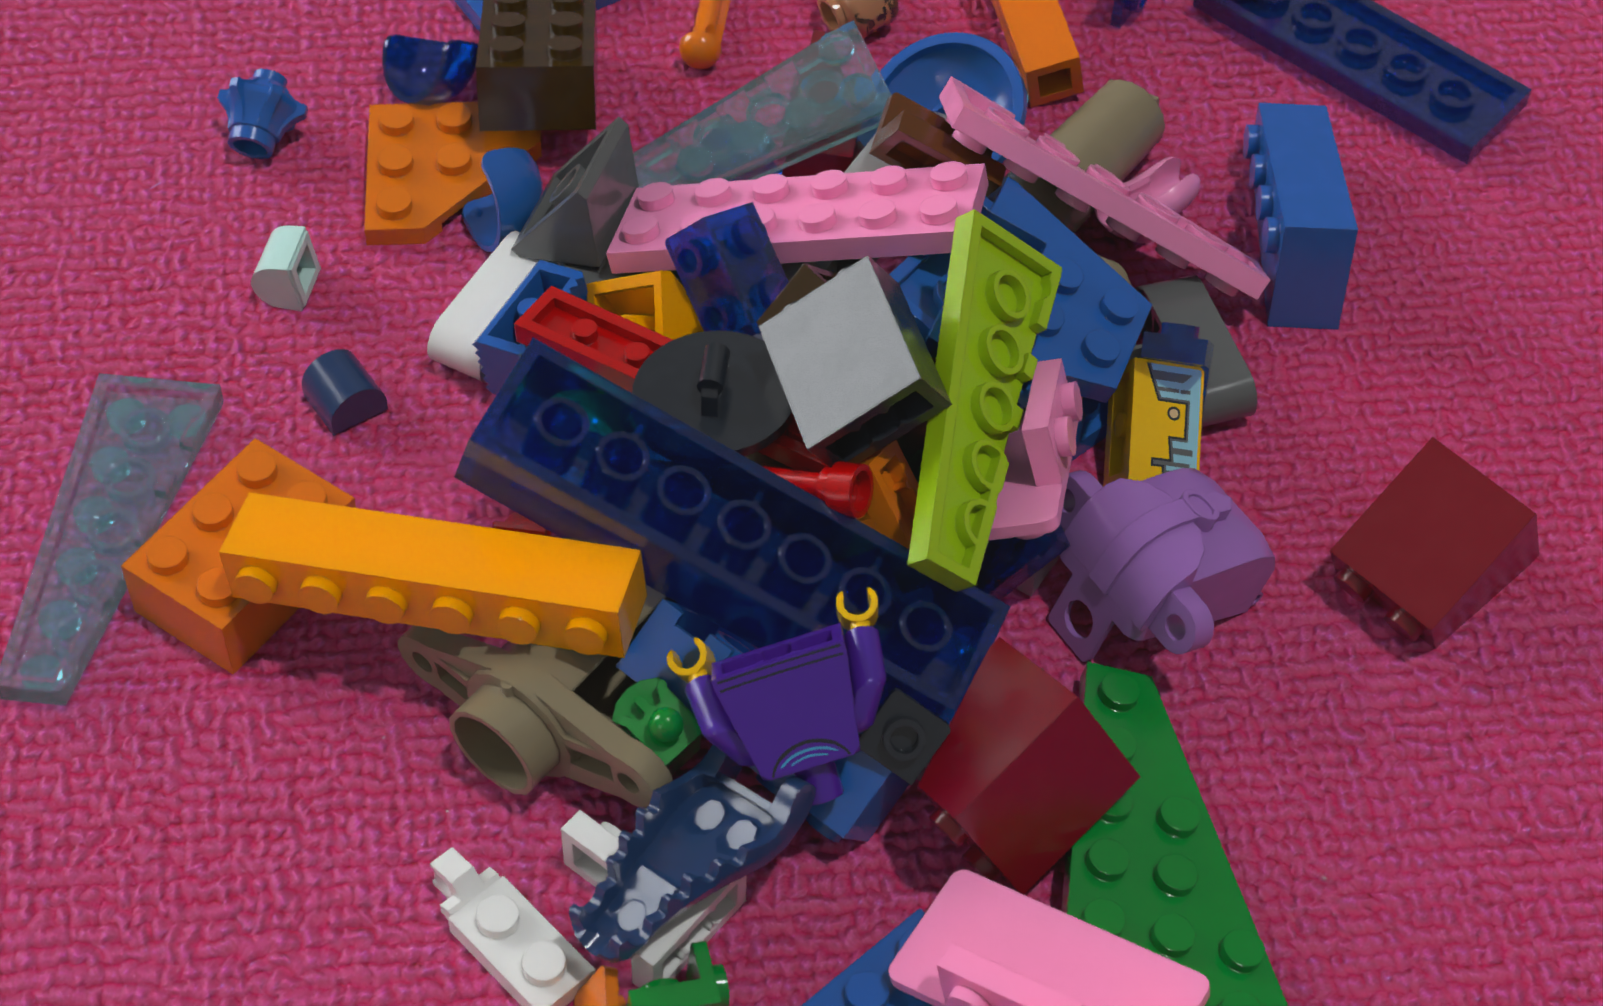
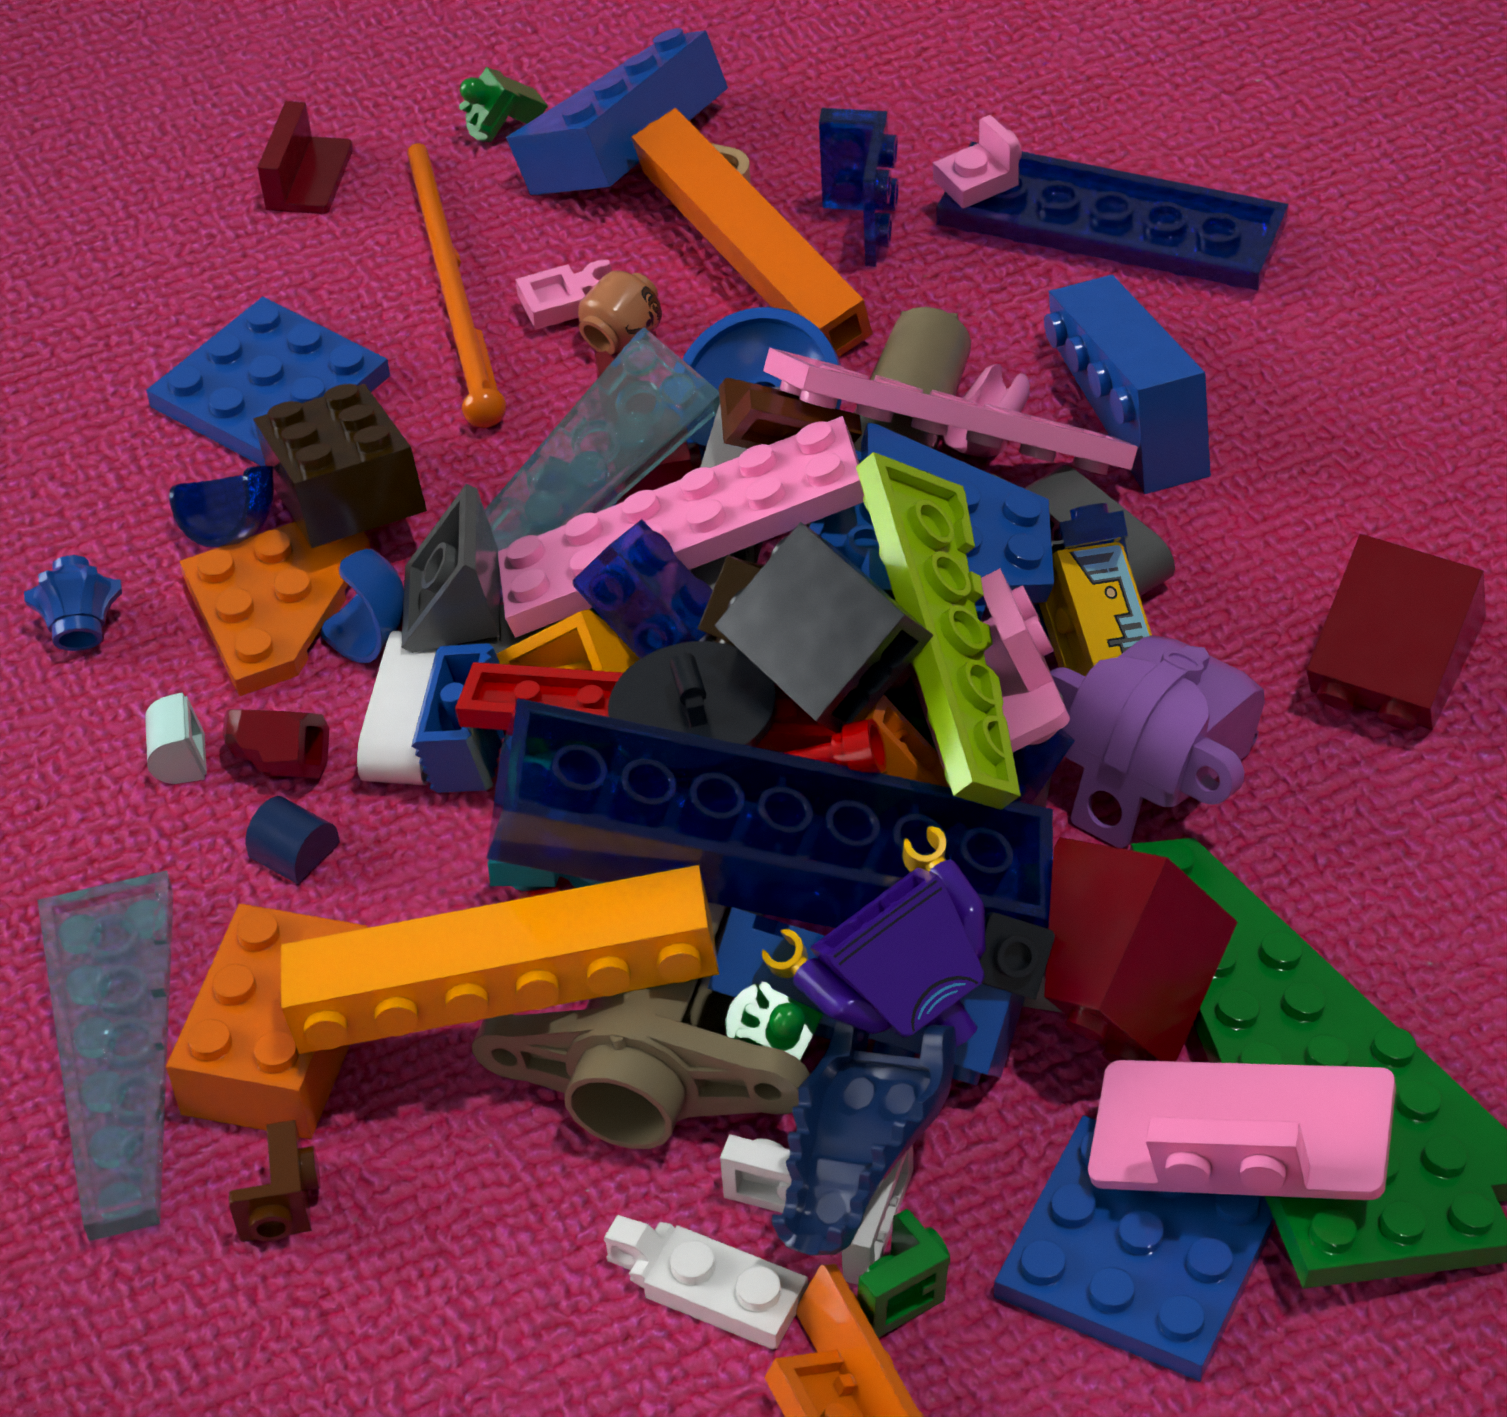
camera: 15 degrees left, 5 degrees down
none -> dark red rock [222,709,330,778]
none -> reddish brown bracket [228,1120,321,1242]

